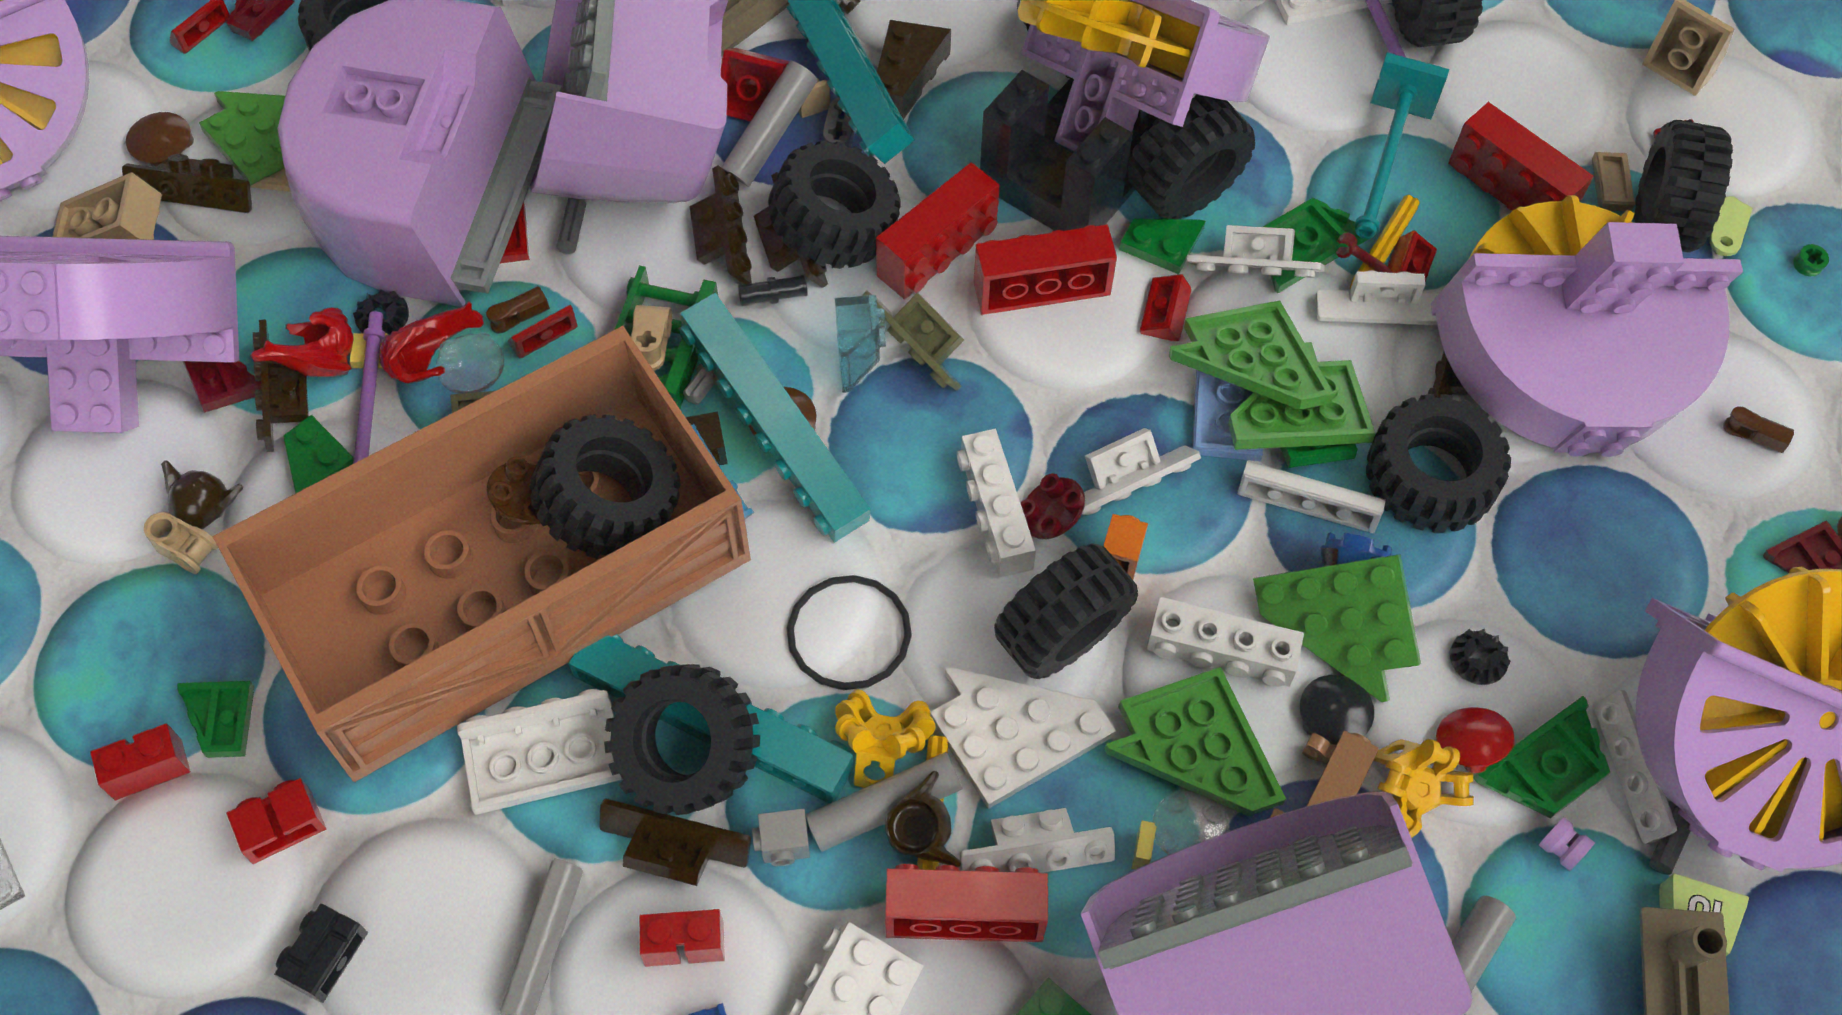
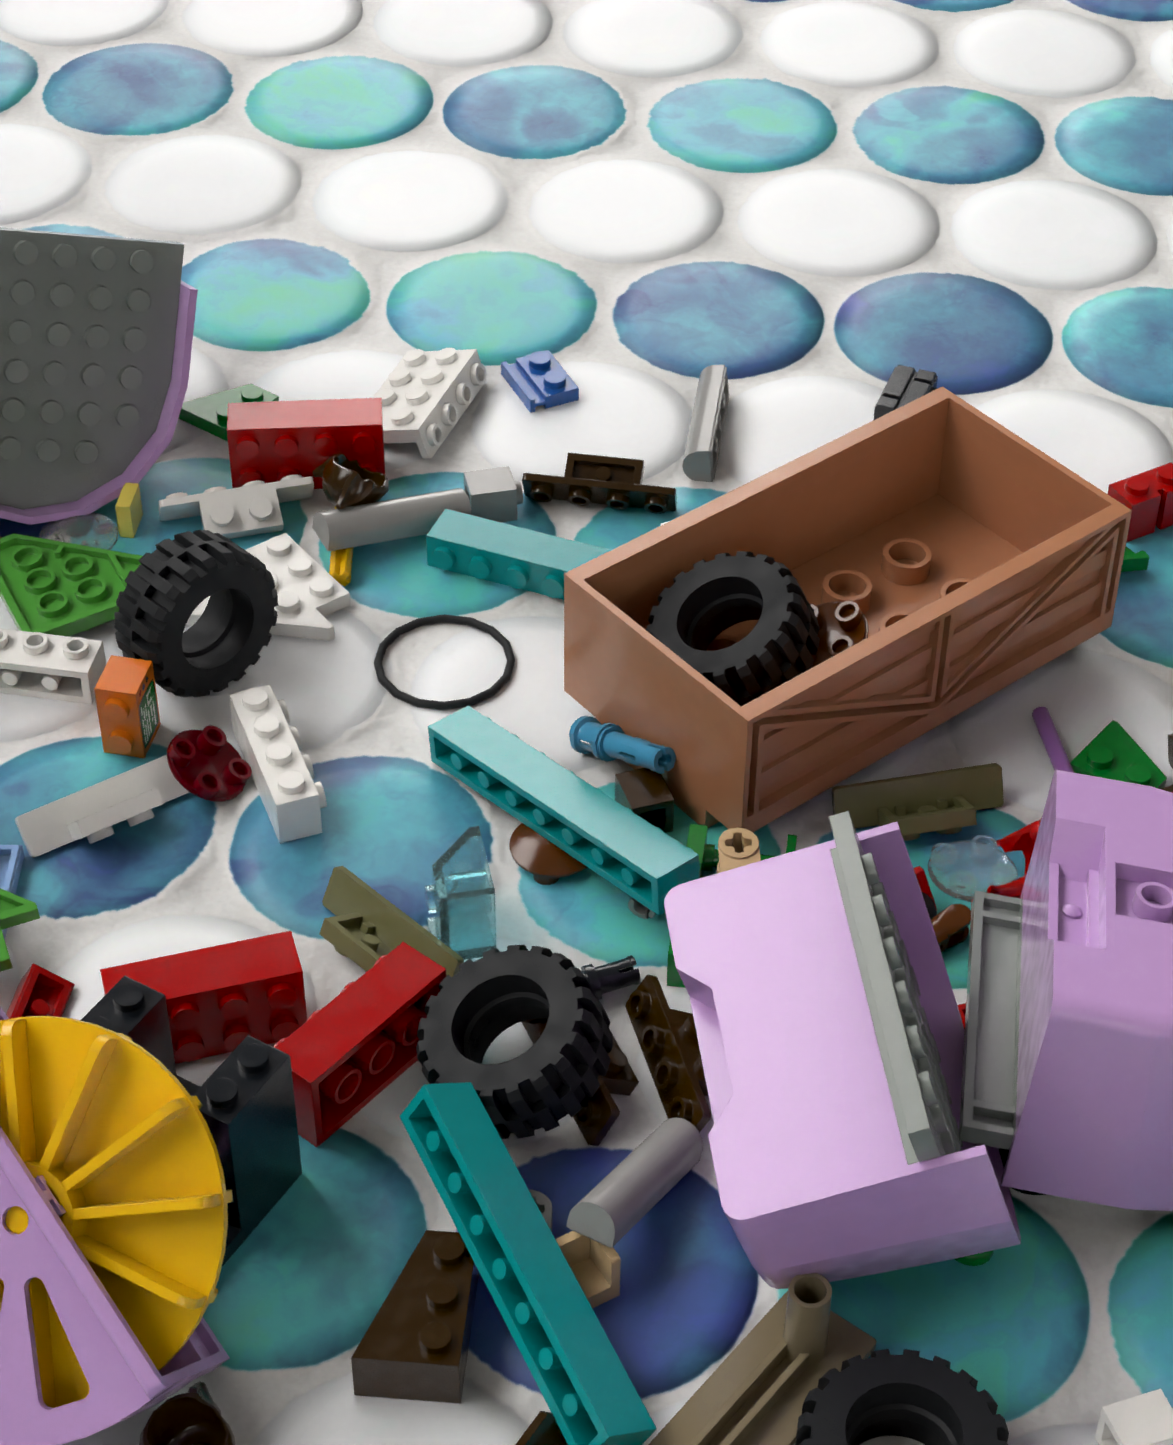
camera: 175 degrees right, 20 degrees down
black tyre [604,664,760,815] -> none
red piece [639,909,725,967] -> none
red slope [721,48,789,122] -> none
yellow piece [835,689,936,788] -> none

